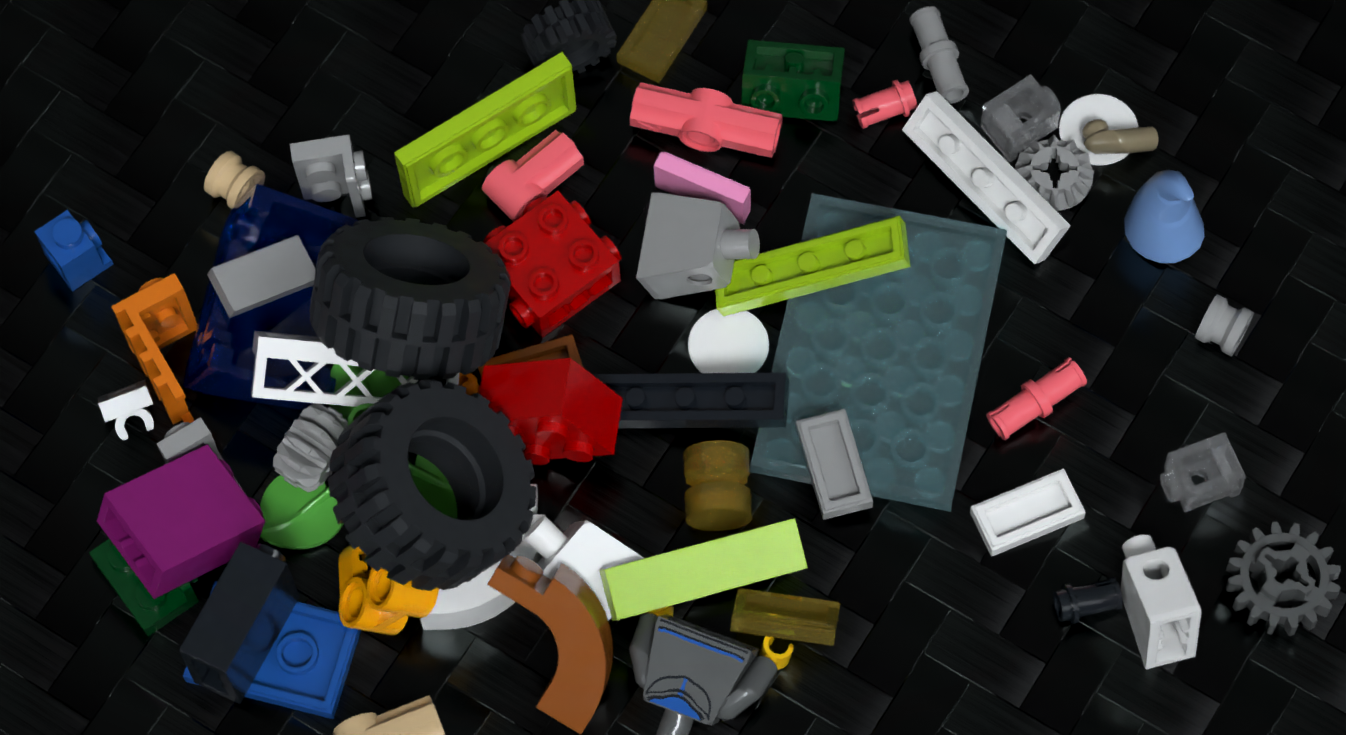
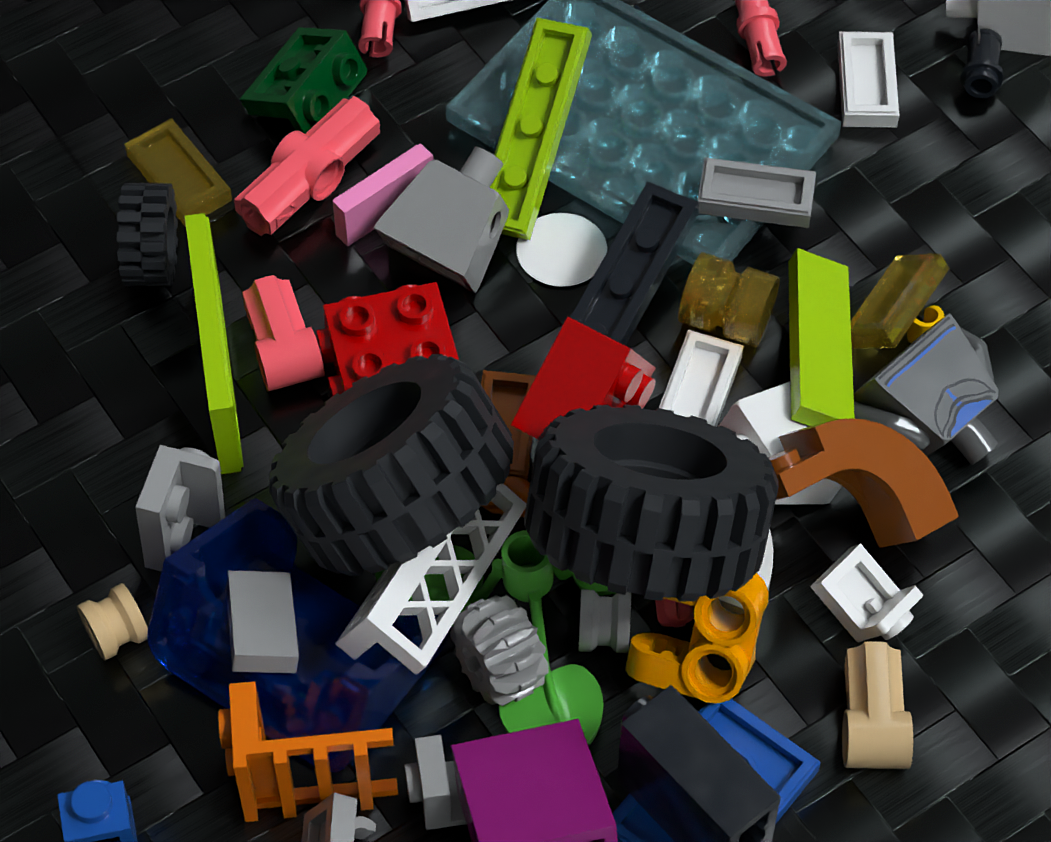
camera: 70 degrees left, 10 degrees down
none -> white tile [659,330,744,427]
none -> white bracket [810,543,923,643]

